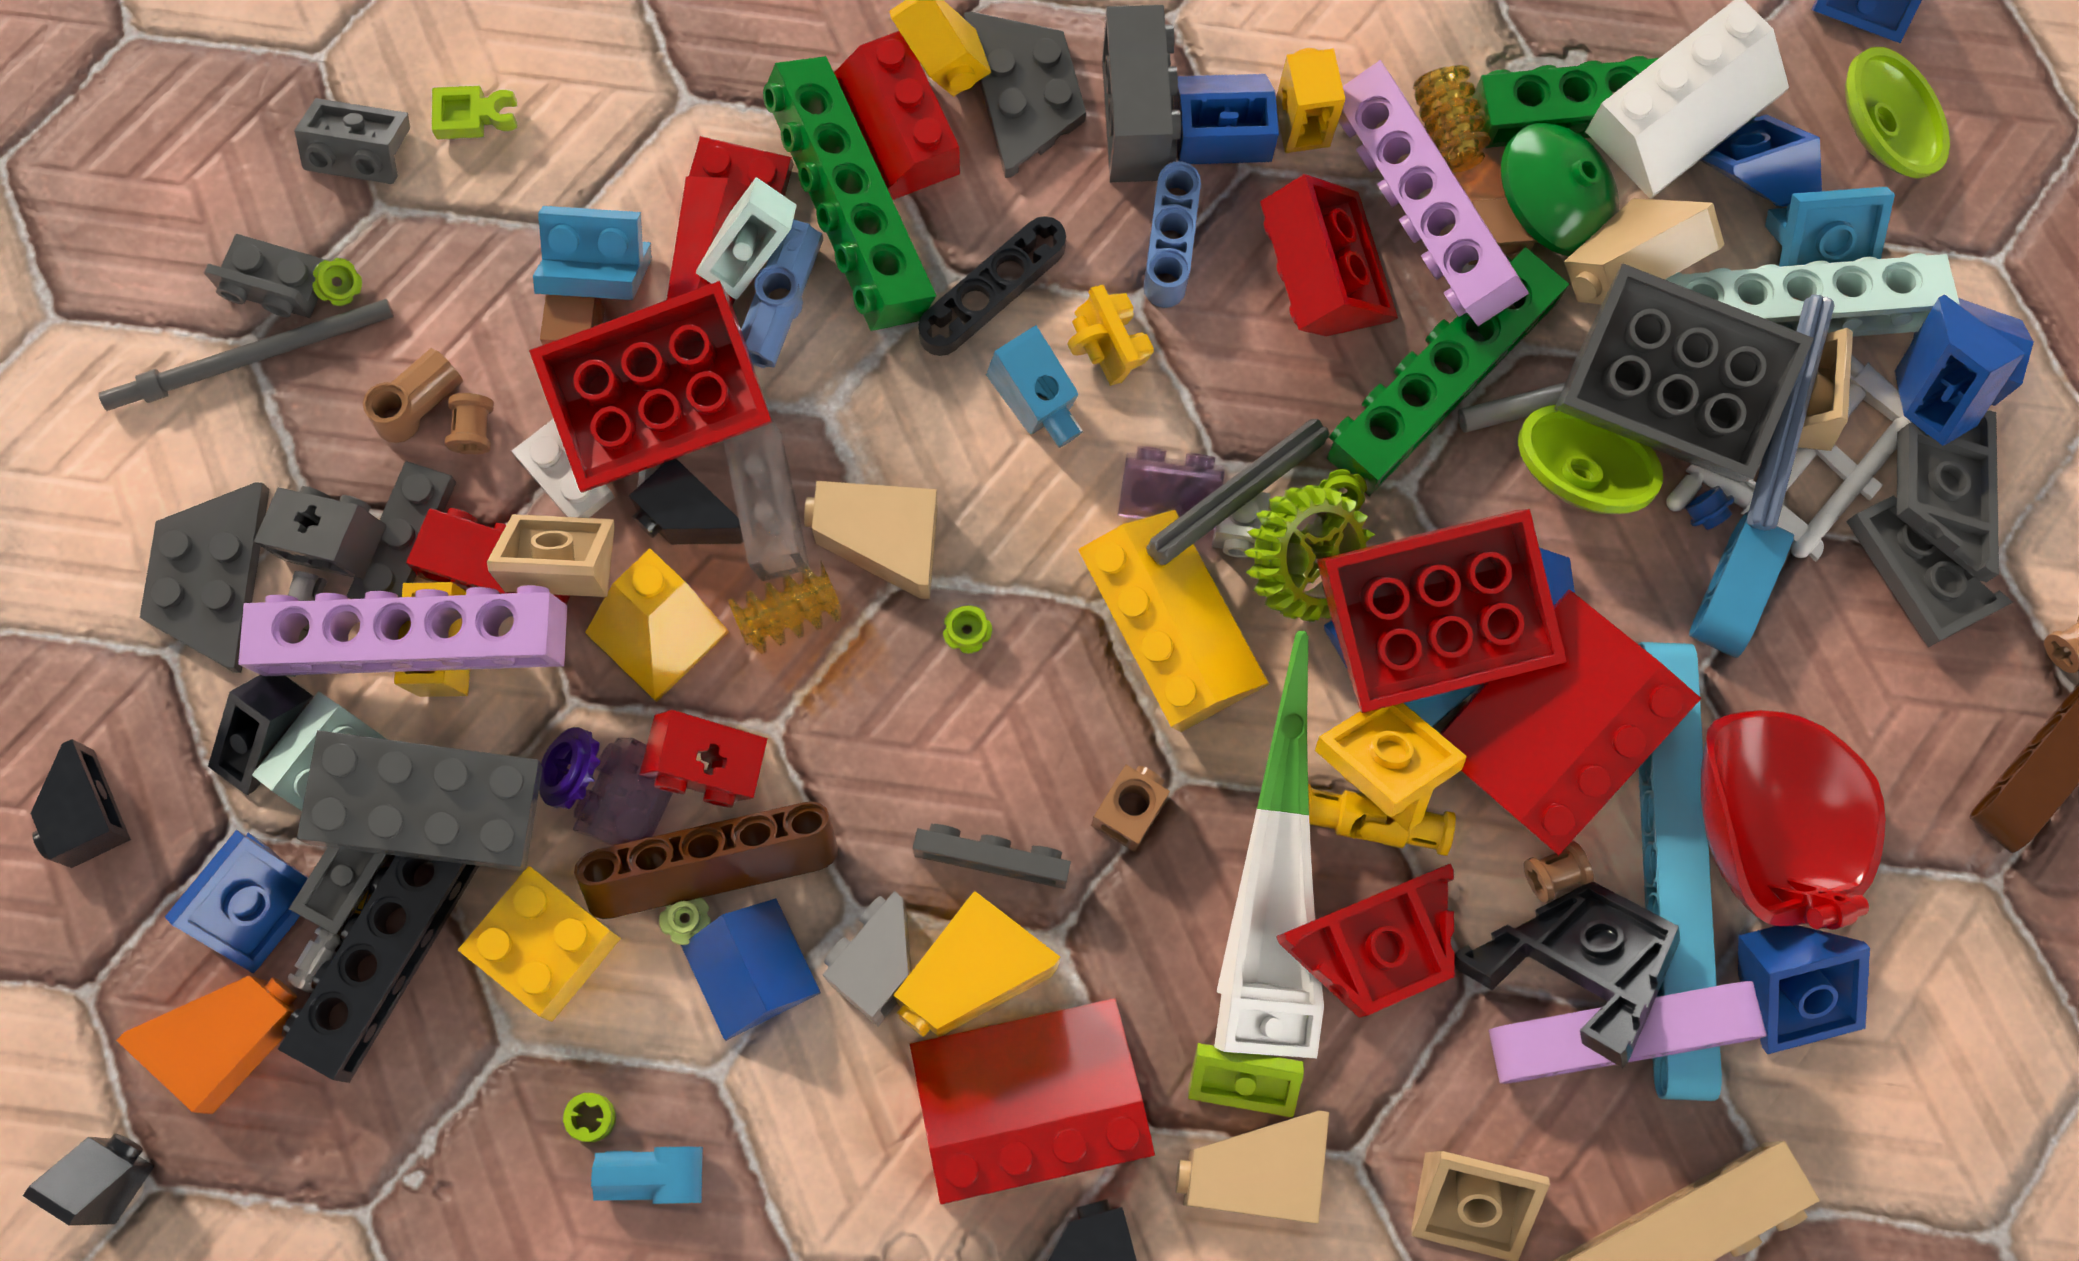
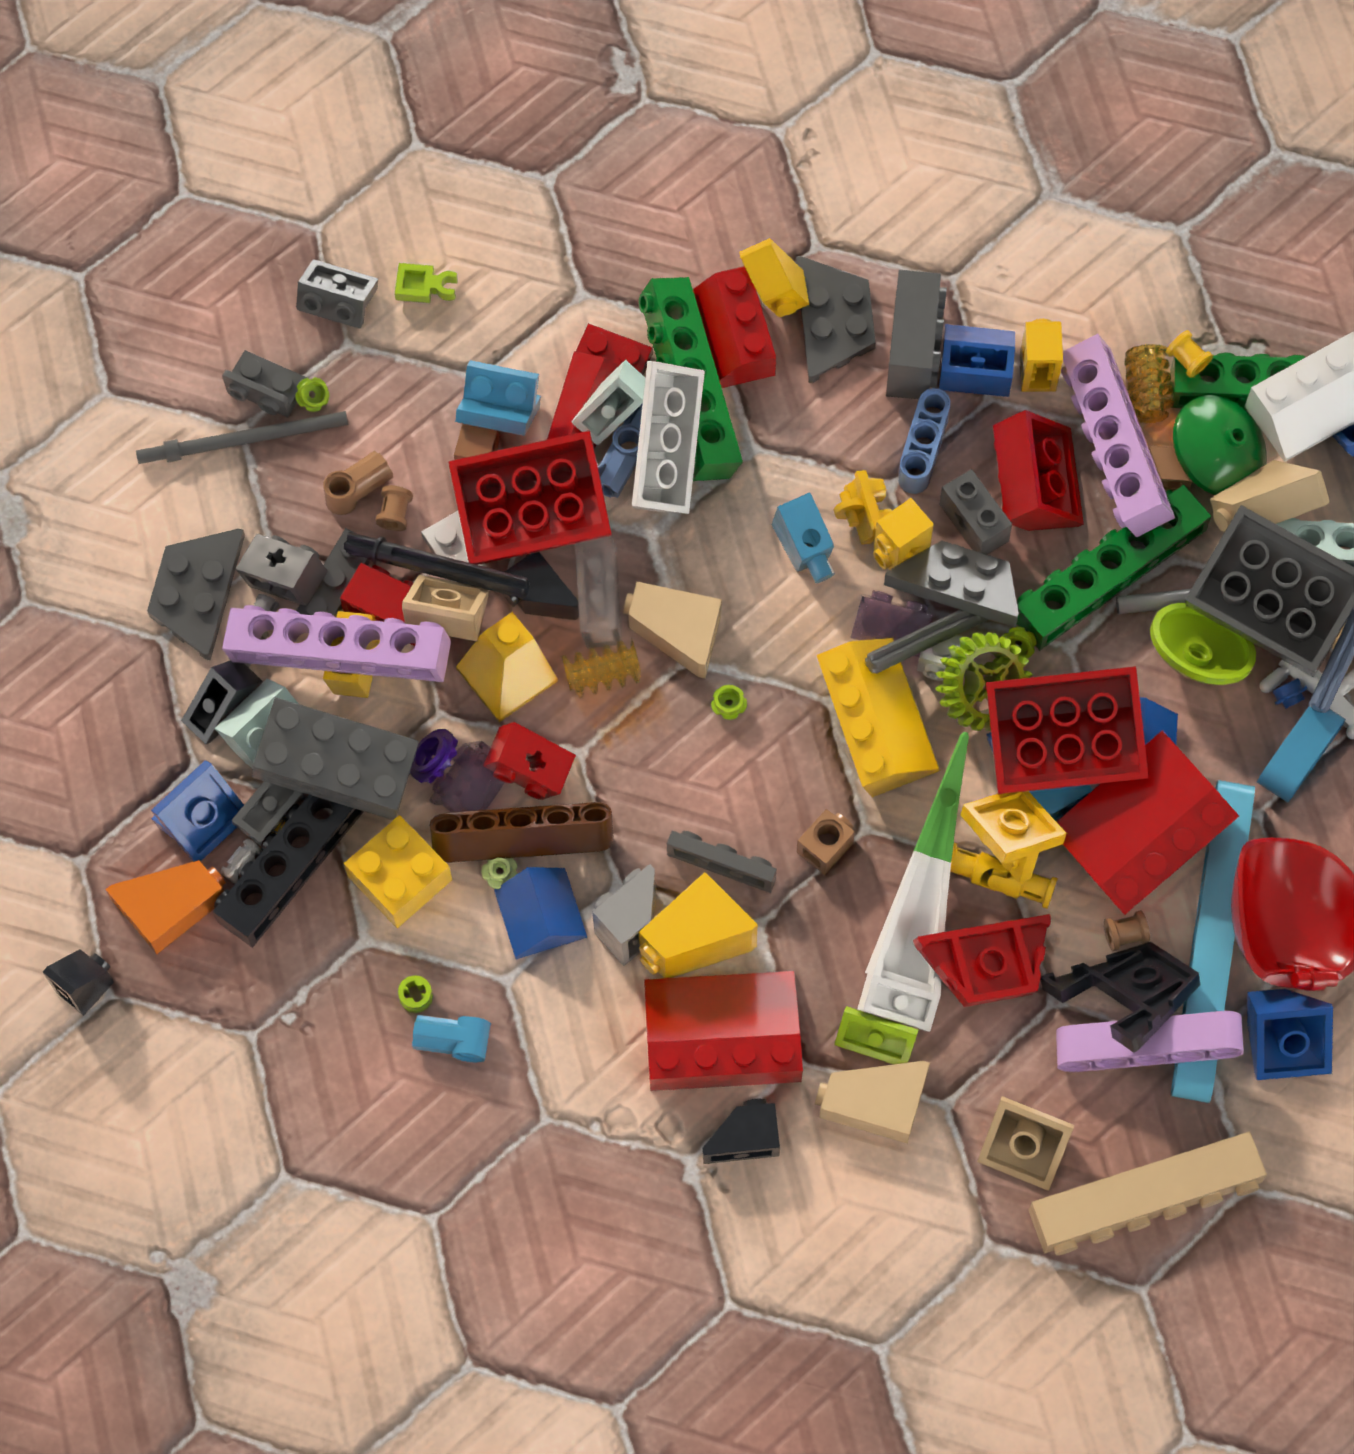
camera: 15 degrees right, 5 degrees down
black slope [30,739,131,868] -> none
black beam [918,216,1066,356] -> none
none -> black axle [344,532,530,599]
none -> white slope [632,361,705,514]
none -> yellow brick [873,498,934,570]
none -> dark grey wing [884,540,1019,627]
none -> dark grey brick [939,469,1012,555]
none -> yellow bush [1165,330,1213,378]

